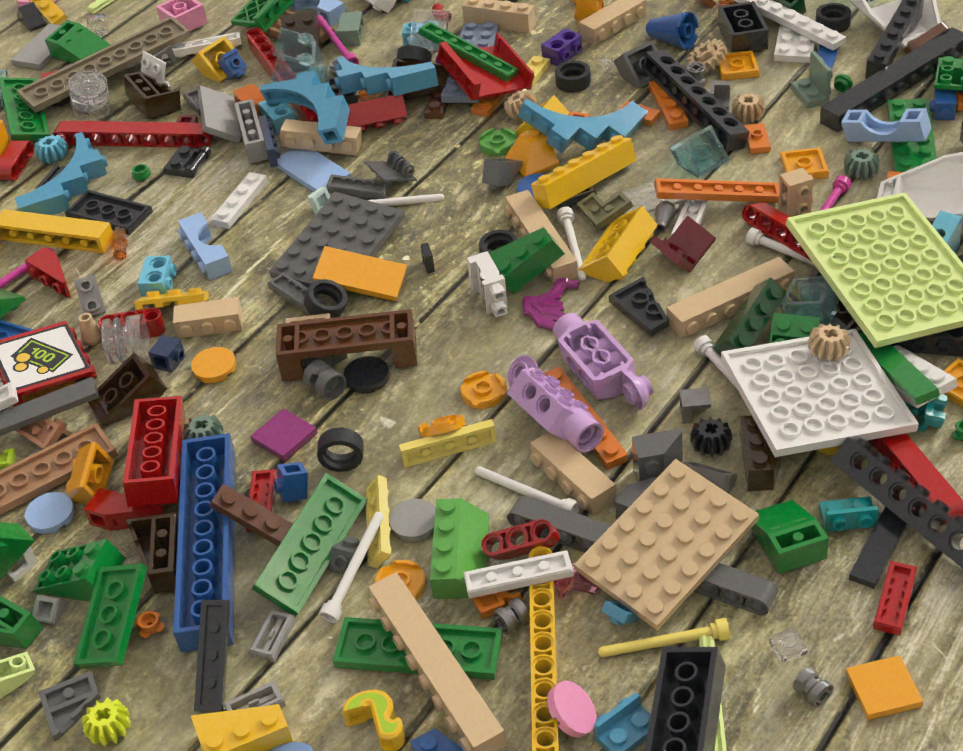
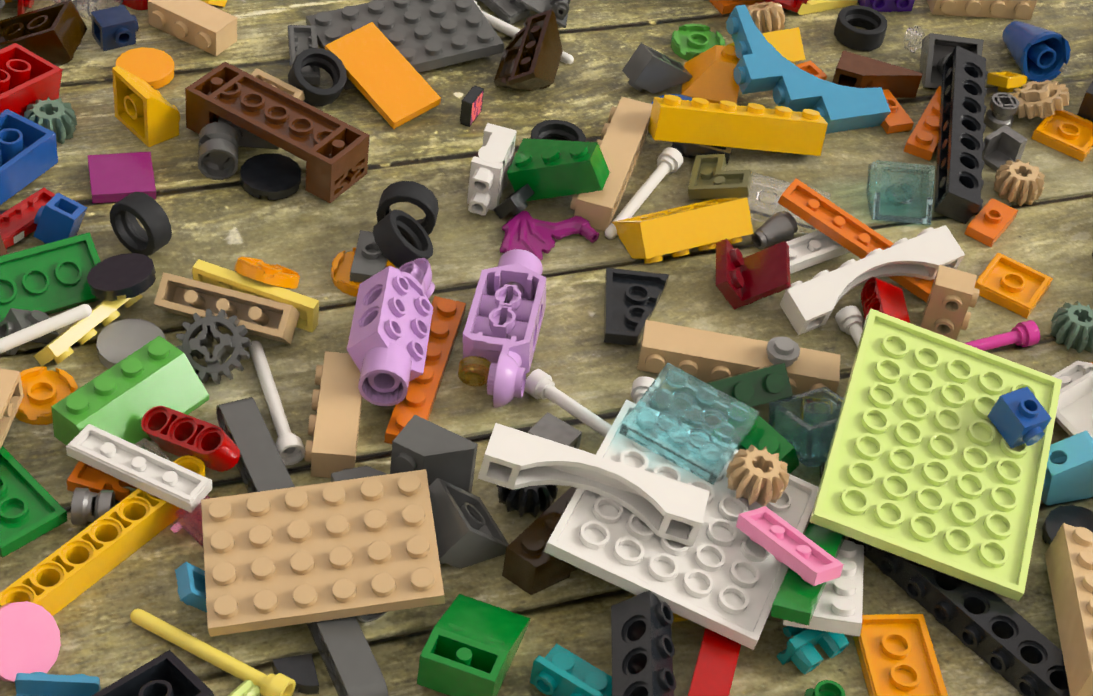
camera: 25 degrees right, 0 degrees up
none -> black tile [87,253,156,301]
none -> yellow slope [112,66,181,148]
none -> tan brick [154,272,300,345]
none -> dark grey gear [176,309,252,384]
none -> black tile [272,653,319,694]
none -> dark grey plate [350,230,388,282]
none -> black tyre [373,209,433,268]
none -> black tyre [376,181,439,235]
none -> clear yellow tile [458,356,491,386]
none -> white arch [478,423,710,547]
none -> black plate [493,183,535,219]
none -> dark brown wedge [494,9,563,91]
none -> white piece [524,369,612,437]
none -> clear light blue plate [619,363,760,485]
none -> bright pink plate [736,506,844,586]
none -> light grey plate [766,337,800,367]
none -> white arch [780,225,965,335]
none -> reddish brown slope [832,50,923,98]
none -> yellow plate [987,71,1027,92]
none -> blue brick [988,387,1052,448]

